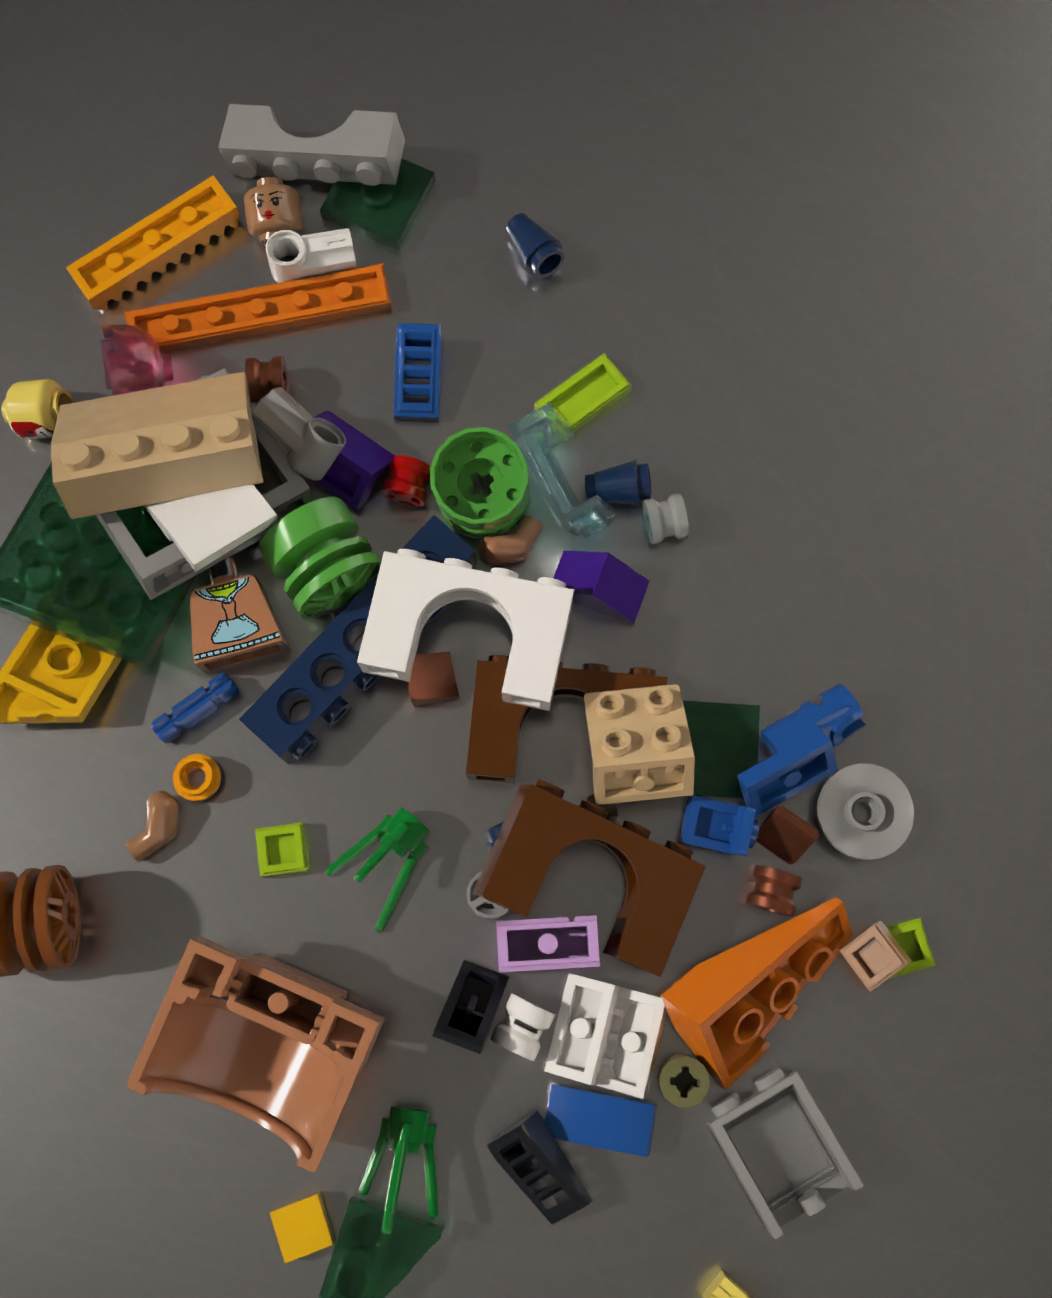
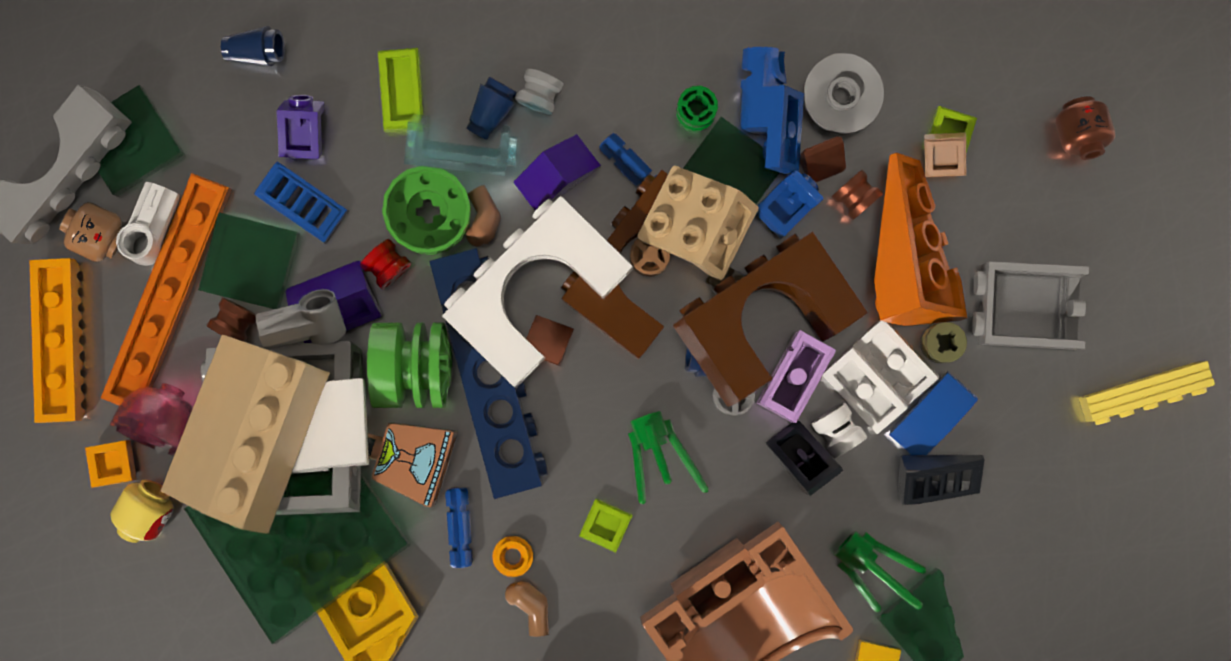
camera: 60 degrees left, 10 degrees up
none -> light orange plate [85,440,137,488]
none -> clear green tile [198,212,300,309]
none -> dark purple bracket [277,95,324,159]
none -> blue axle [599,133,657,187]
none -> medium nougat wheel [629,239,670,277]
none -> green wheel [676,85,718,133]
none -> copper head [1056,96,1115,160]

